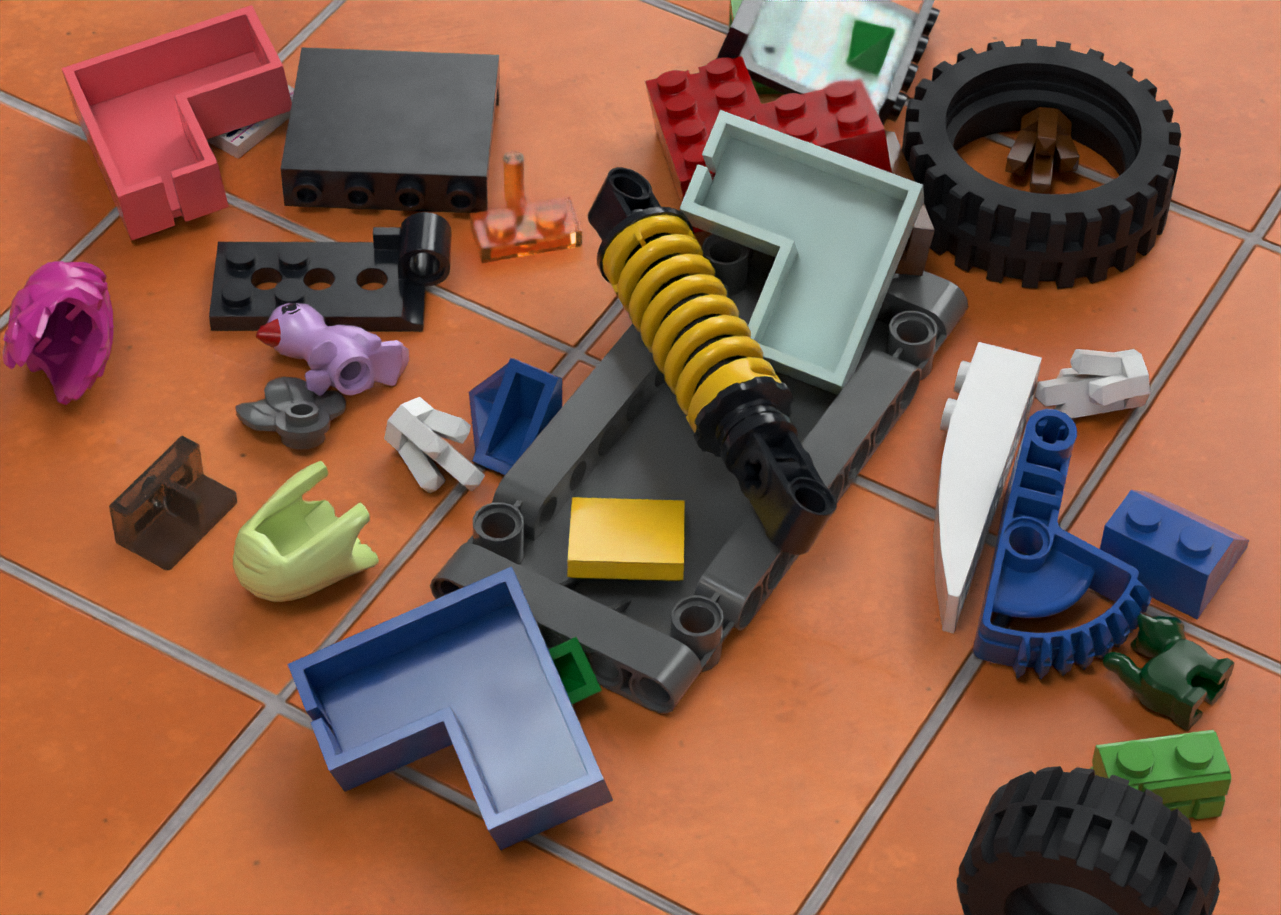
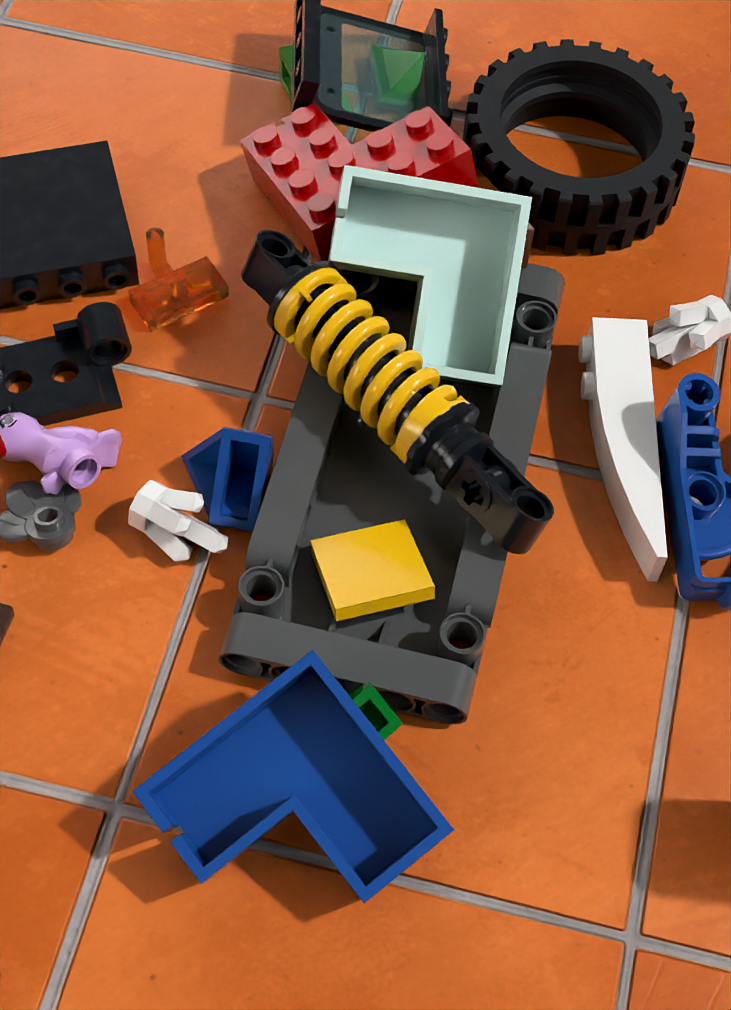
camera: 20 degrees left, 10 degrees up
yellowish green hair [233,461,379,602] -> none
reddish brown rock [1005,107,1080,194] -> none

